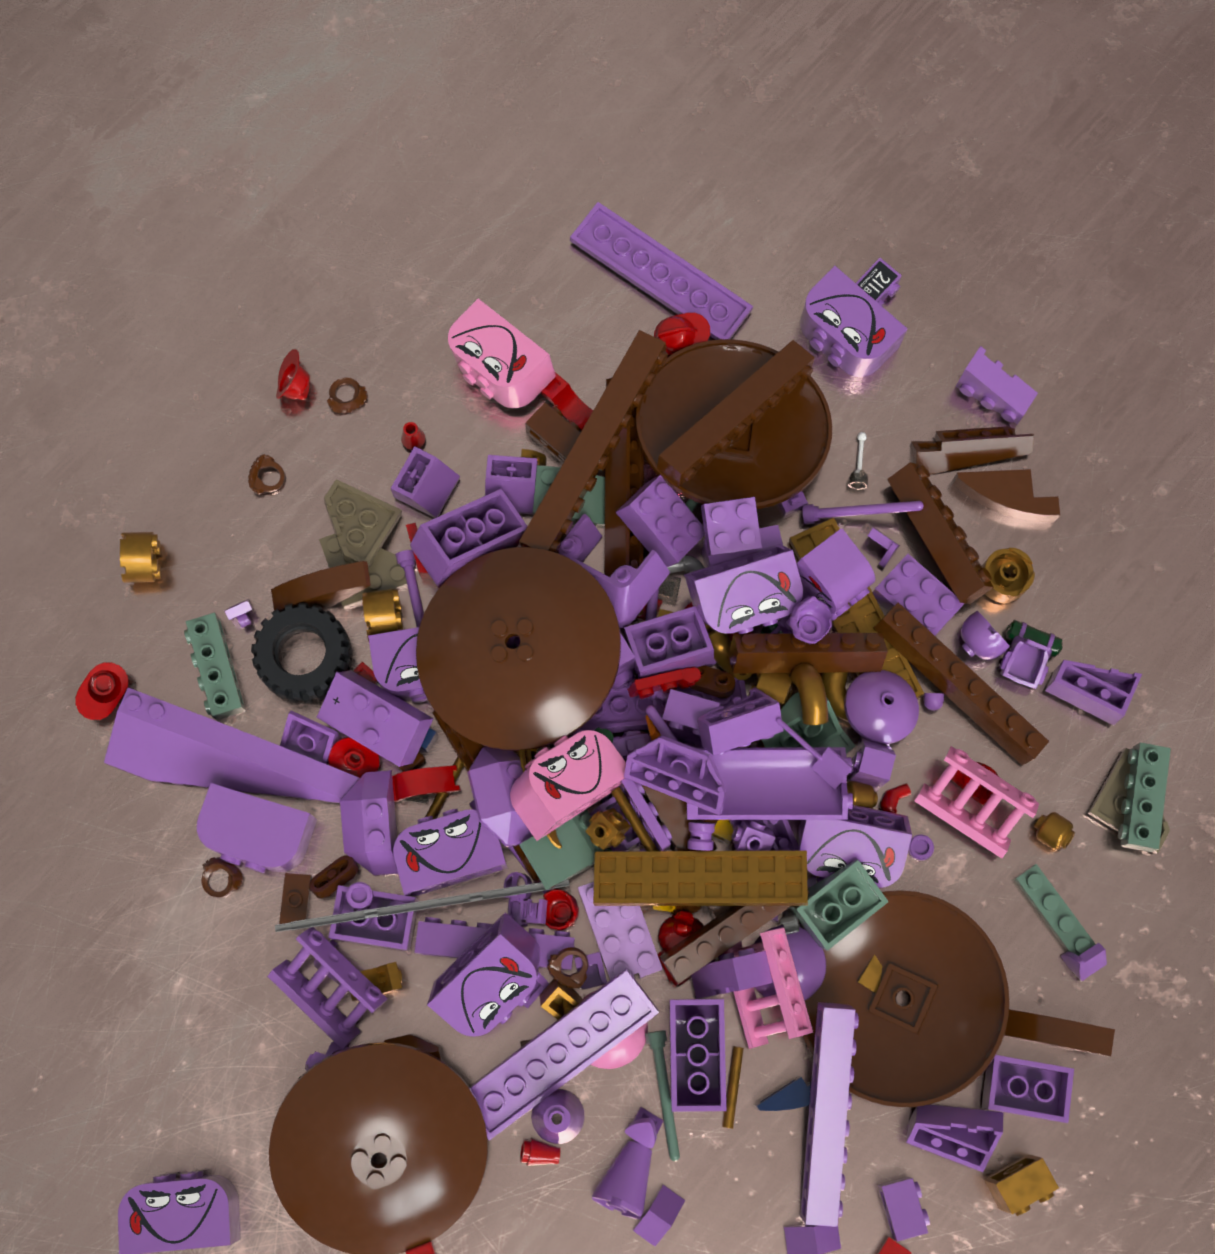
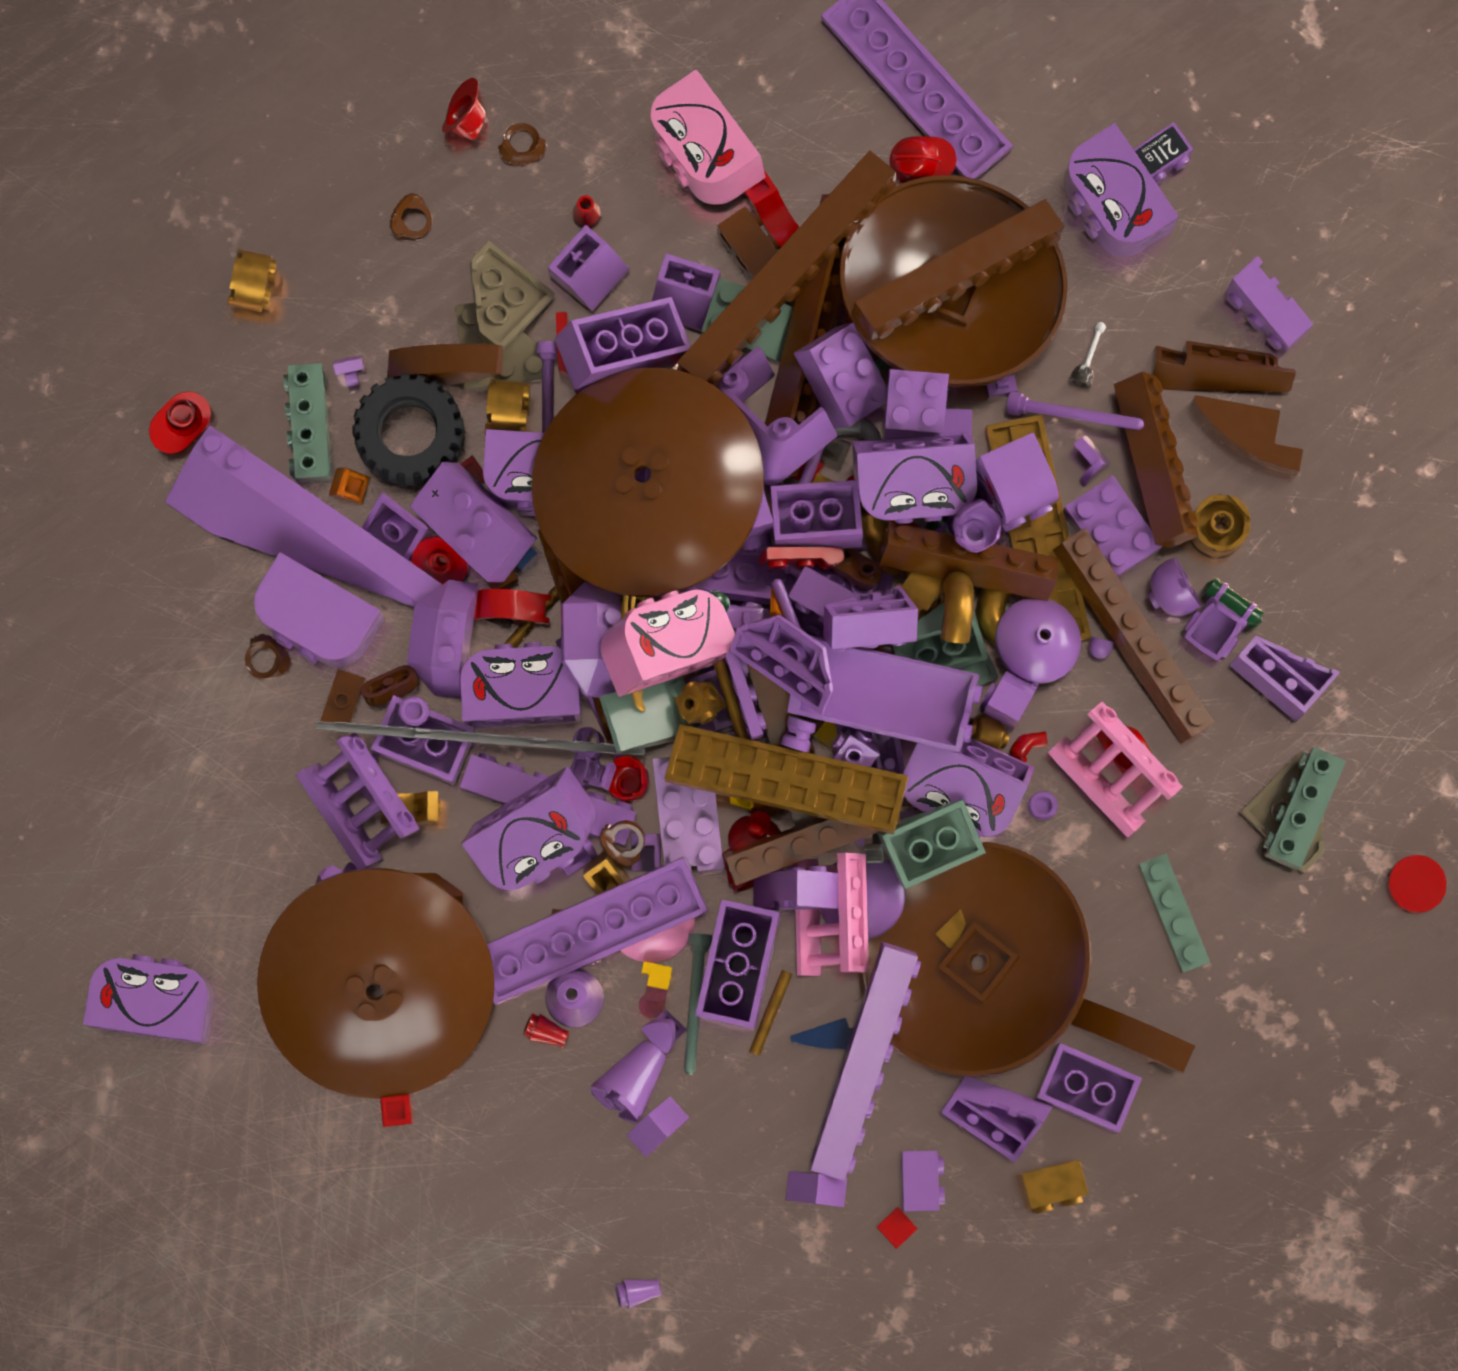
camera: 15 degrees right, 5 degrees up
pearl gold tile [521,449,547,466] -> none
medium lavender piece [776,718,853,789] -> none
pearl gold head [1034,812,1075,850] -> none
medium lavender tile [1061,943,1107,982] -> none
none -> orange slope [329,467,370,504]
none -> leg [639,961,673,1018]

